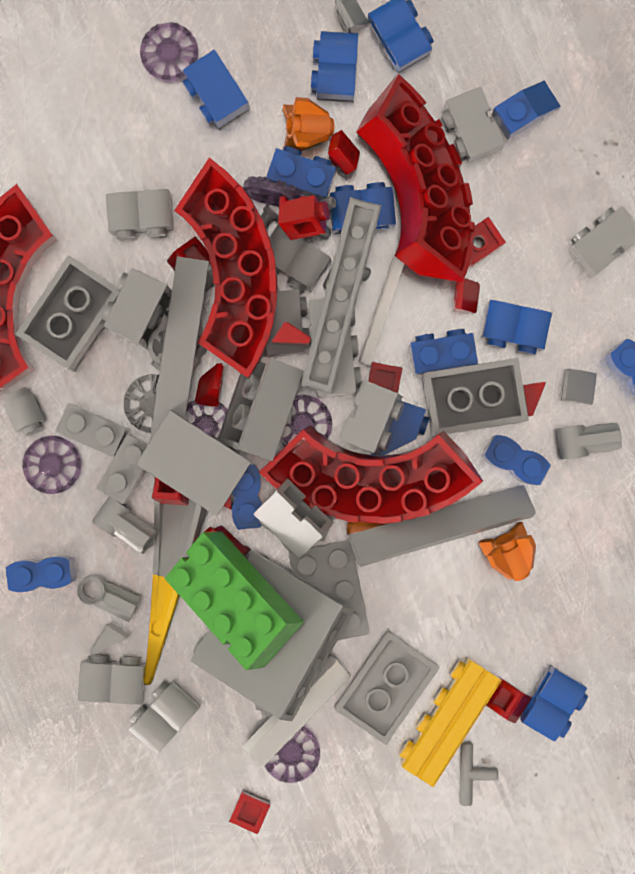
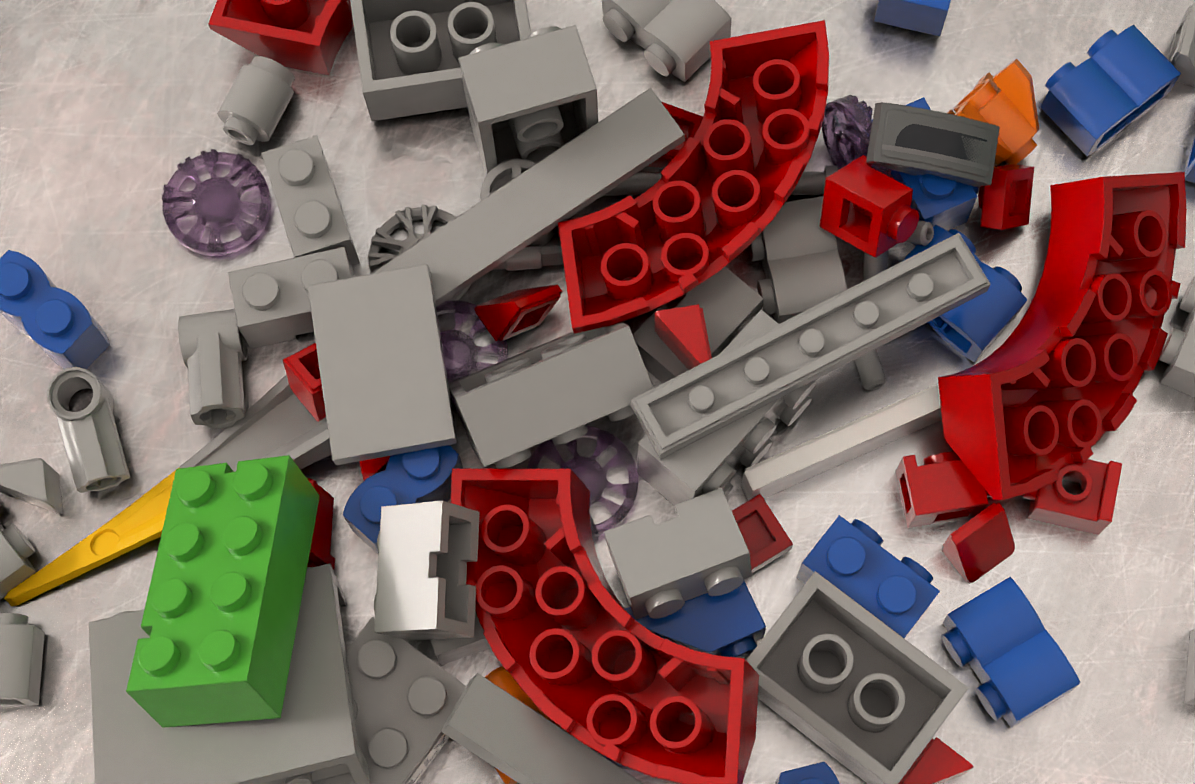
camera: 50 degrees right, 15 degrees down
none -> dark grey slope [866,102,1000,187]
none -> red brick [896,452,991,528]

